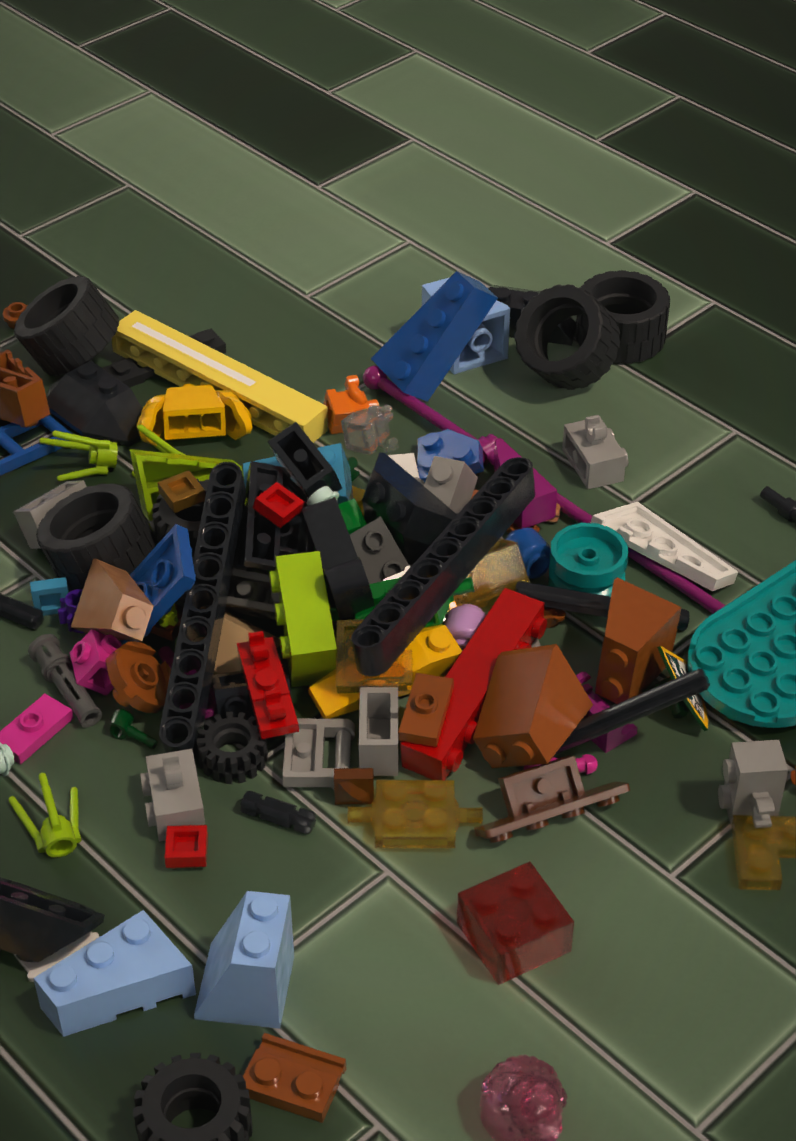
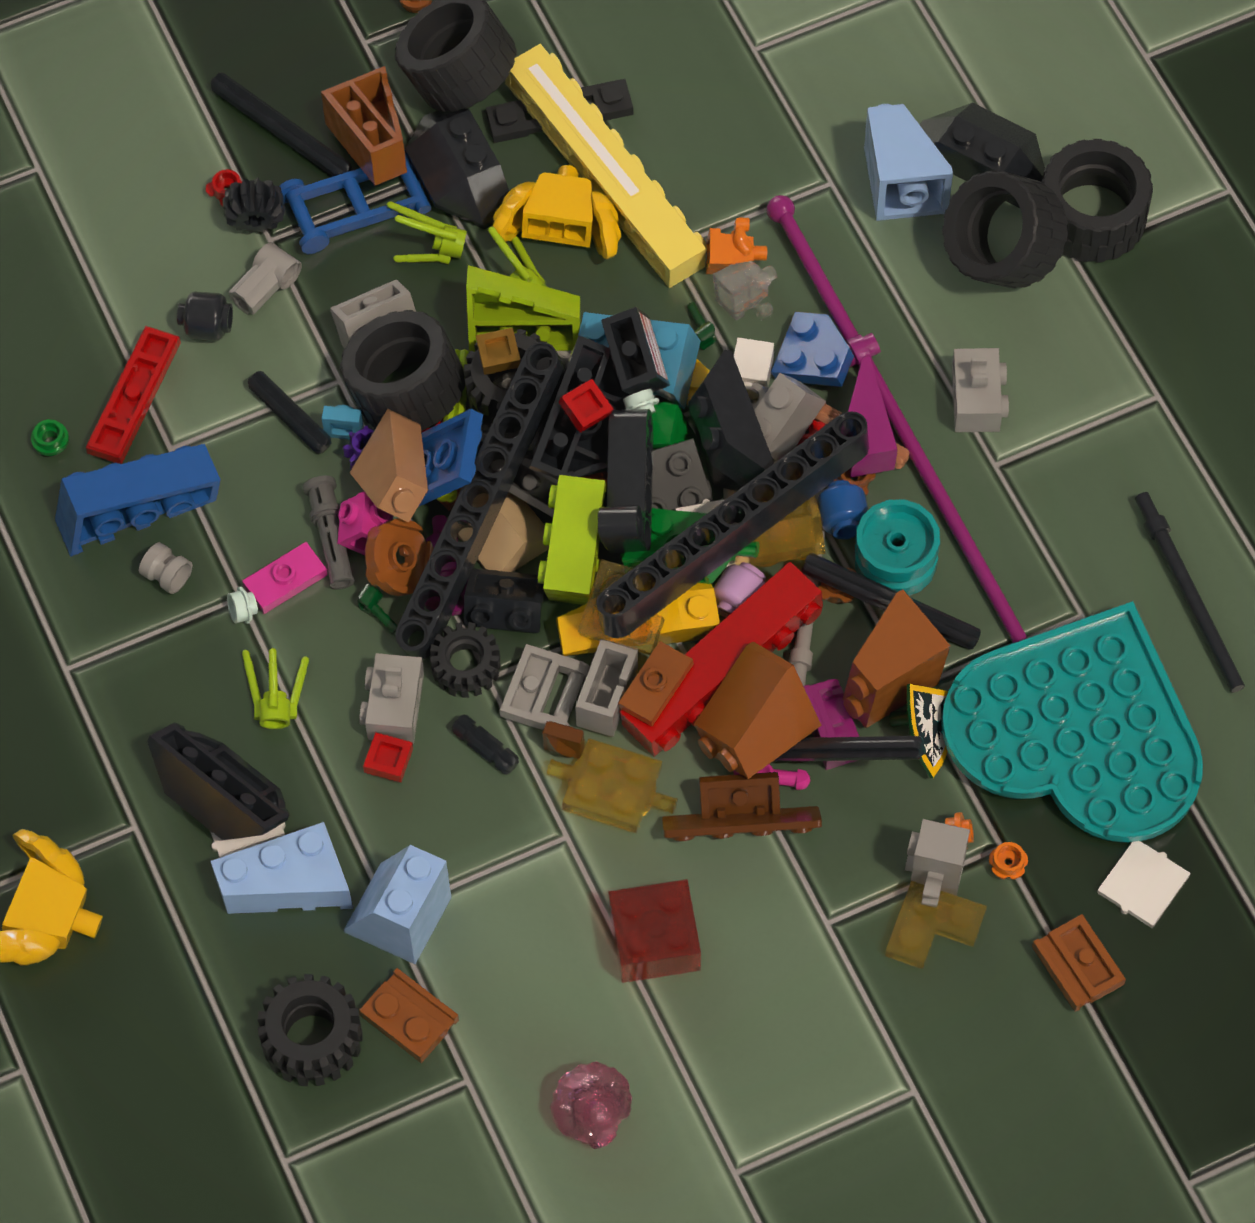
camera: 20 degrees right, 20 degrees up
red plate [237,631,299,739] -> none
blue wedge [371,271,498,401] -> none
white wing [590,502,738,591] -> none

